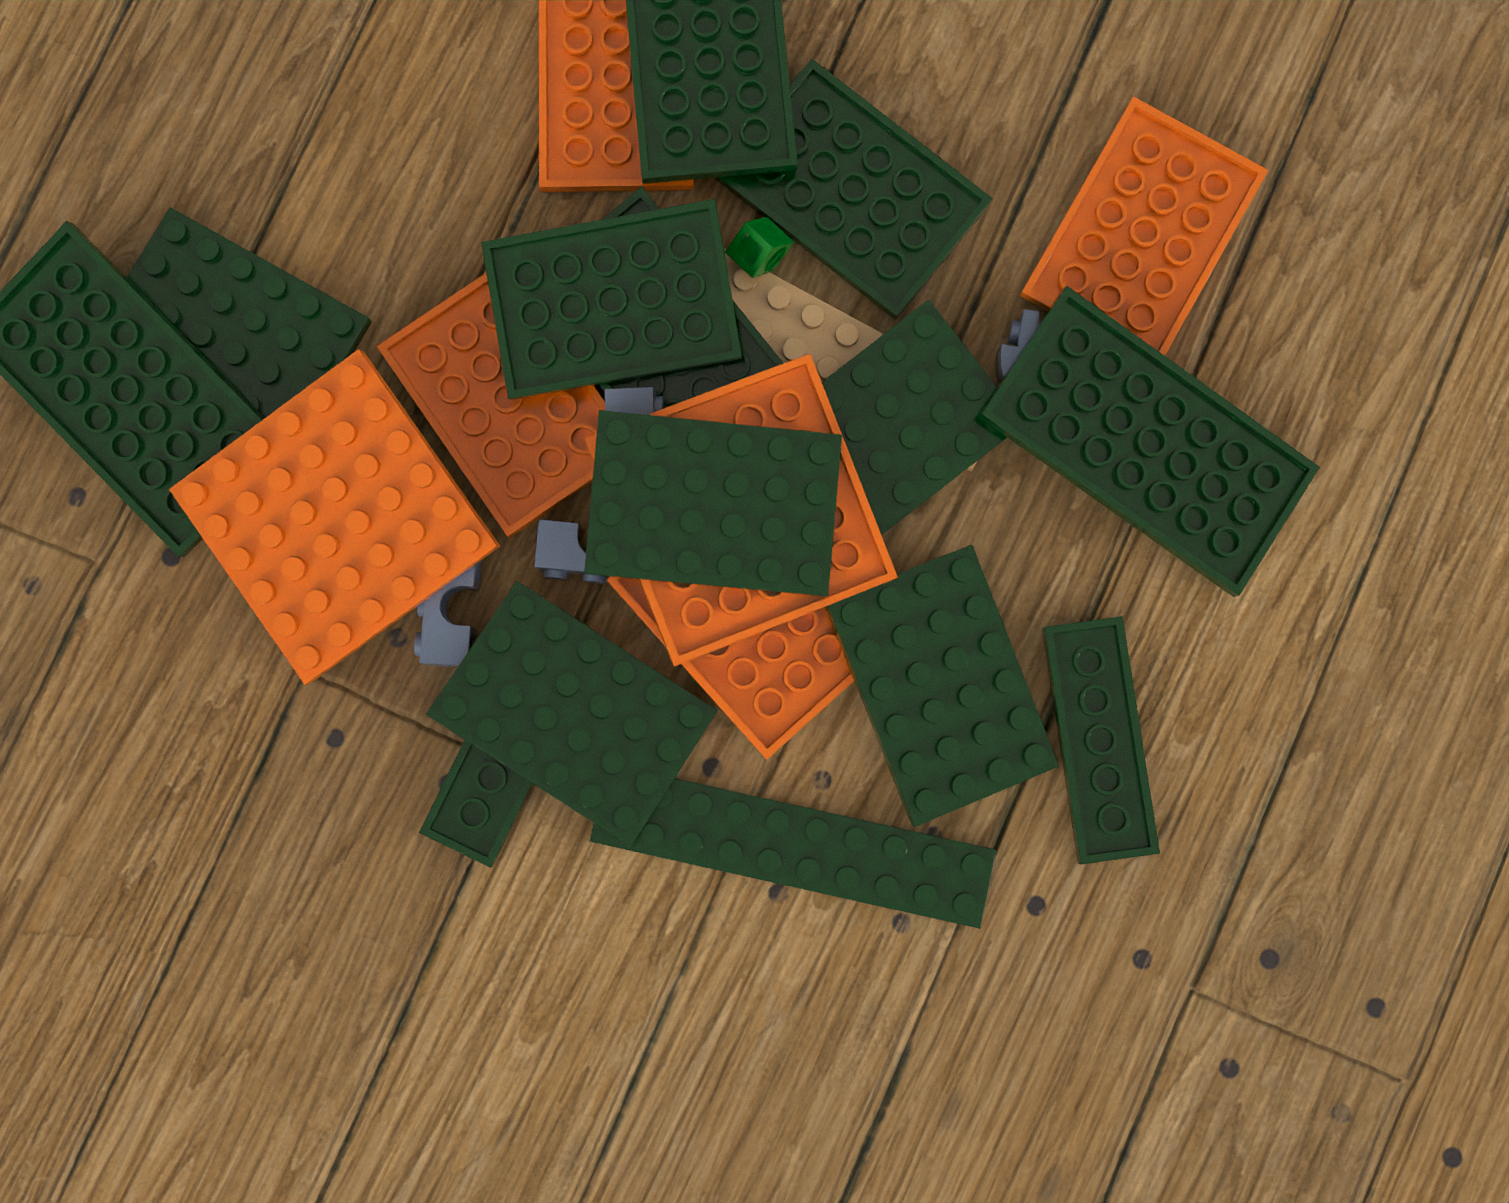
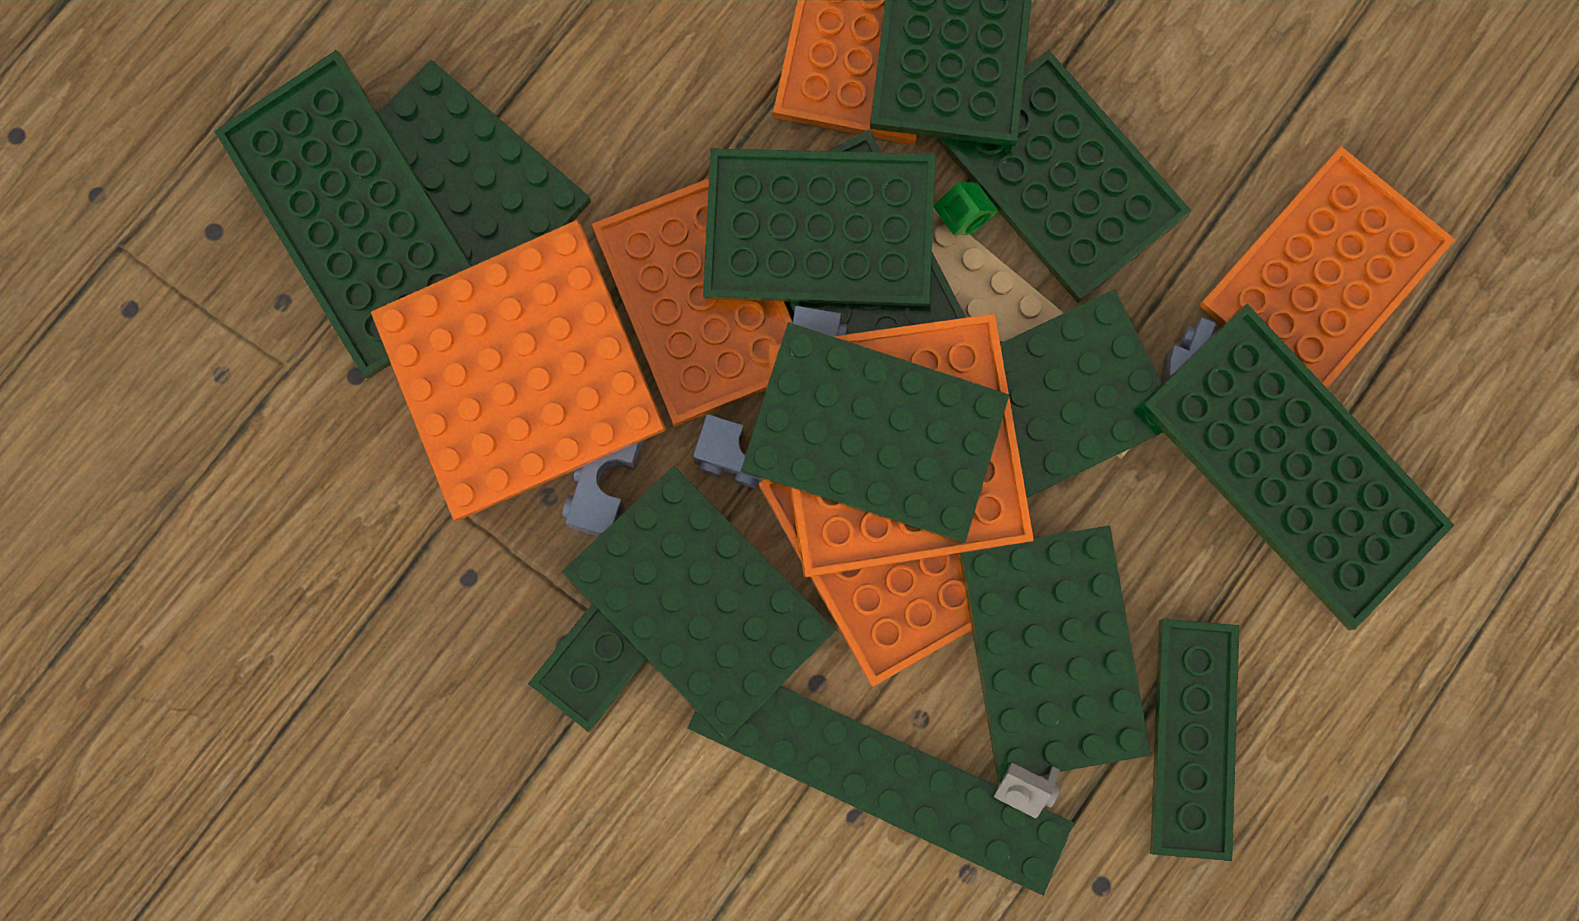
camera: 10 degrees right, 5 degrees down
none -> light grey bracket [994,763,1061,819]

